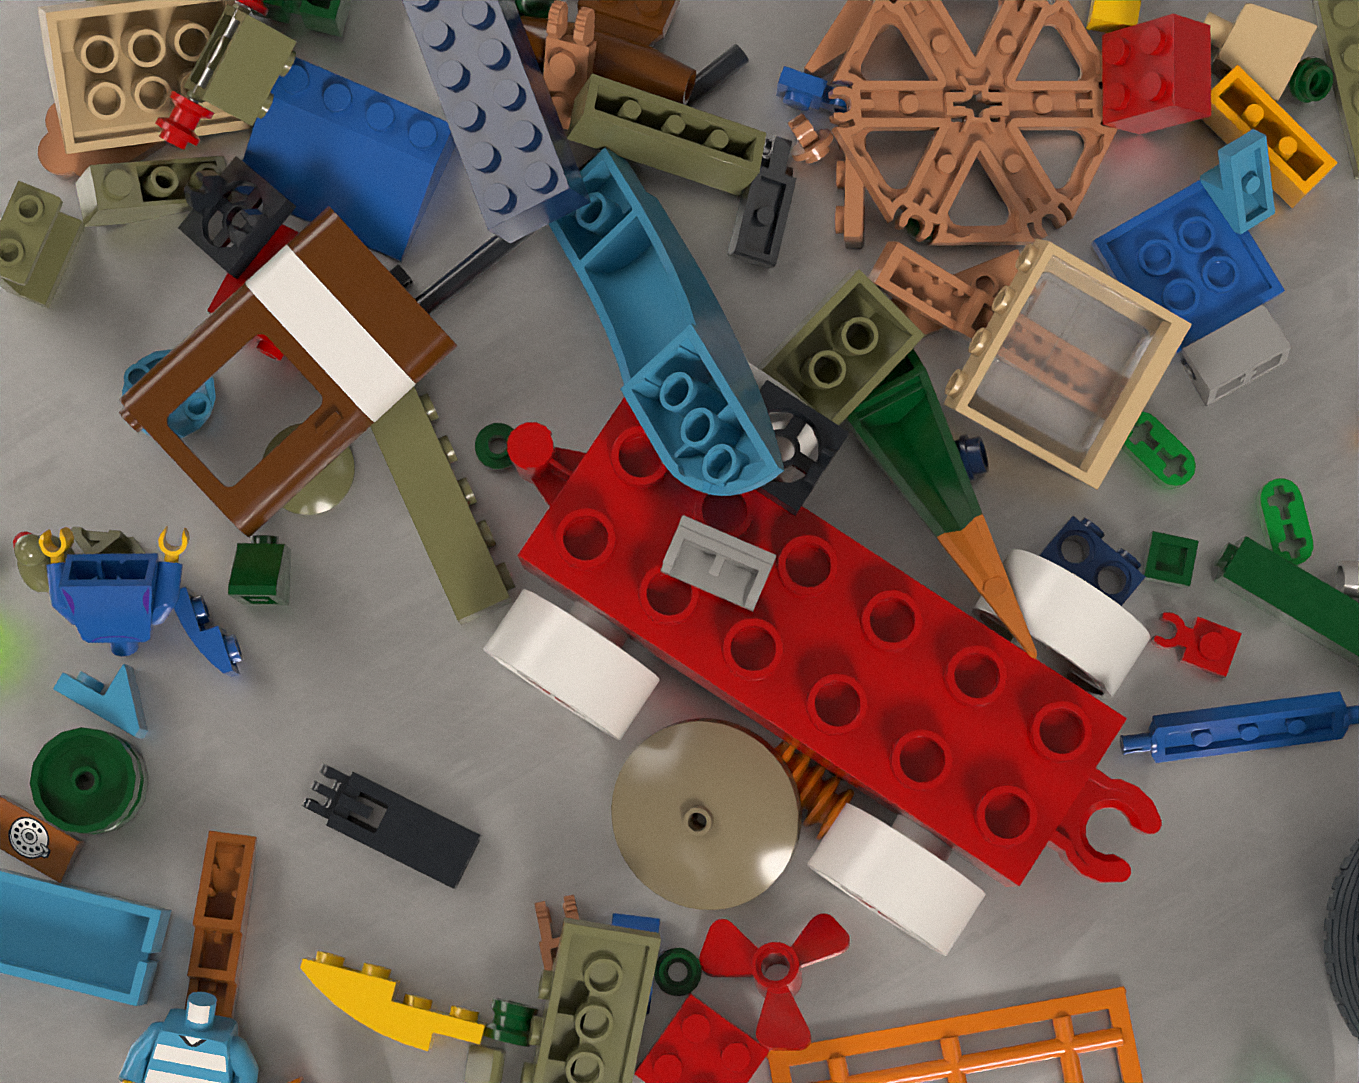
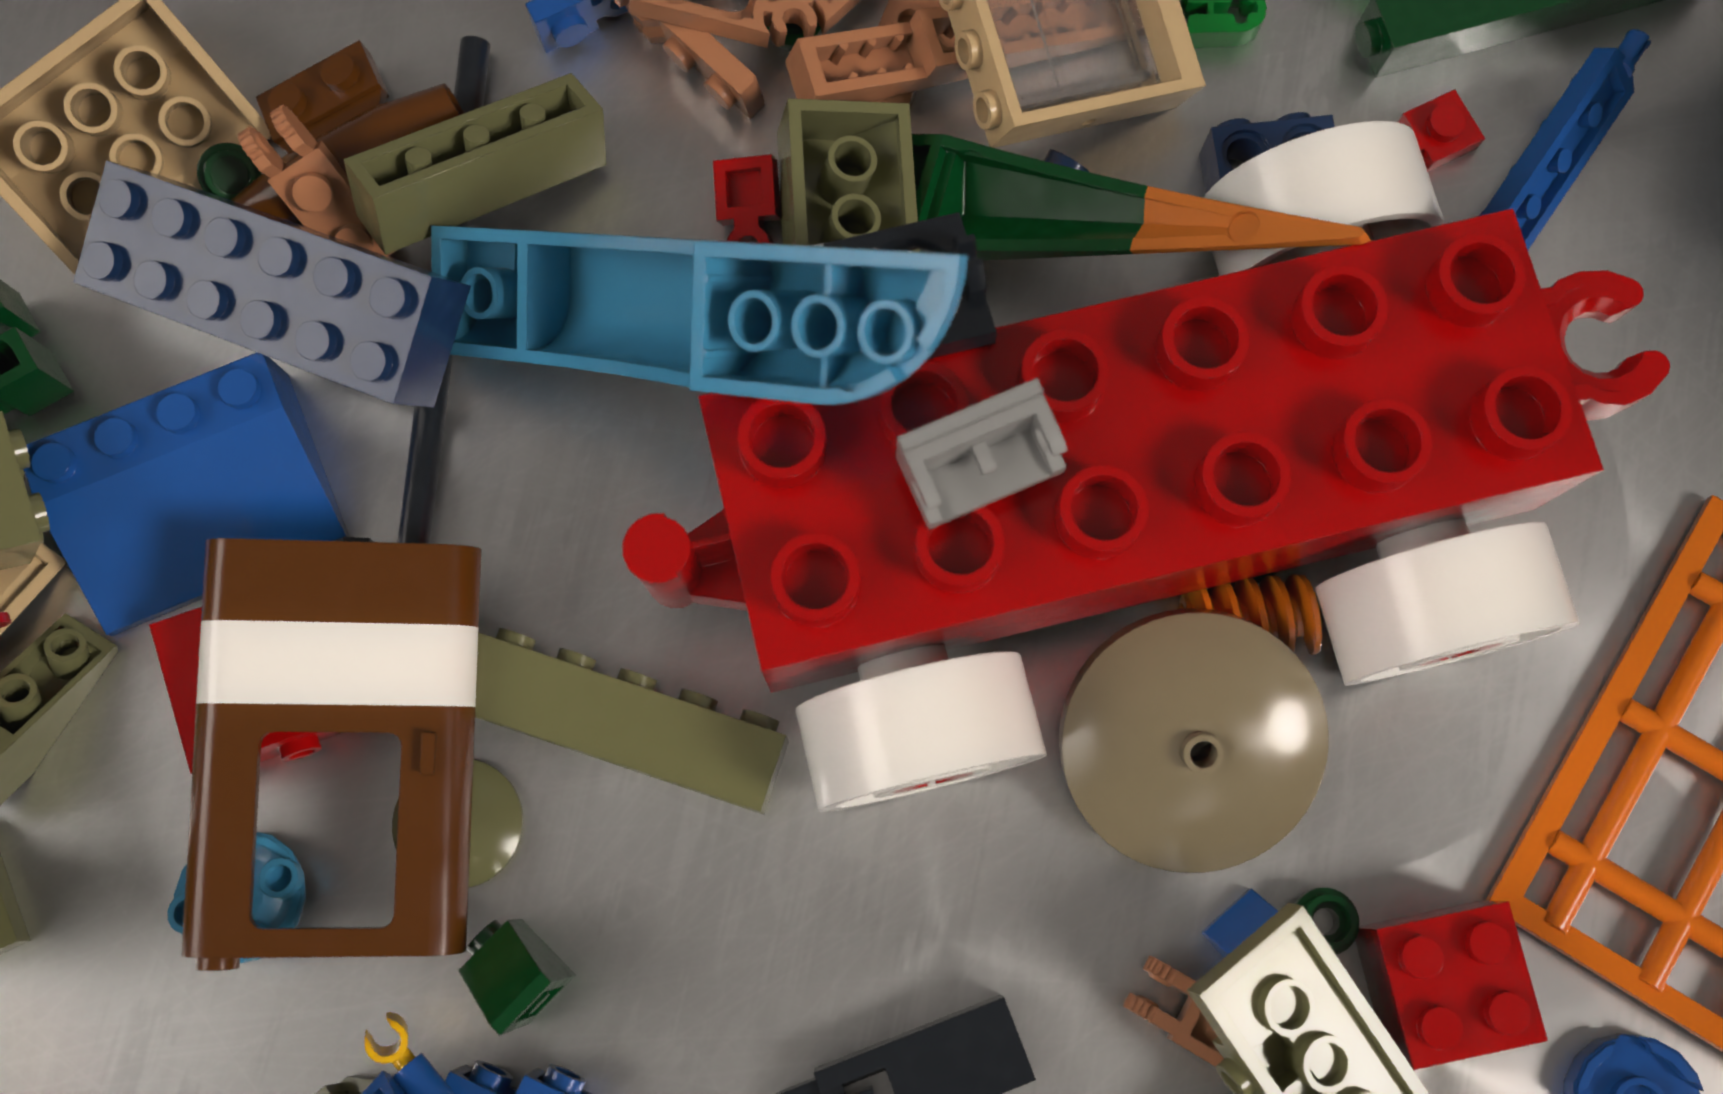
camera: 45 degrees left, 5 degrees down
black piece [178,156,296,280] -> none
dark green plate [475,423,514,470] -> none
red piece [699,913,850,1051] -> none
black hinge [727,135,797,269] -> none
nougat plate [787,113,834,163] -> none
dark green plate [1142,531,1199,588] -> none
none -> red plate [713,154,781,243]

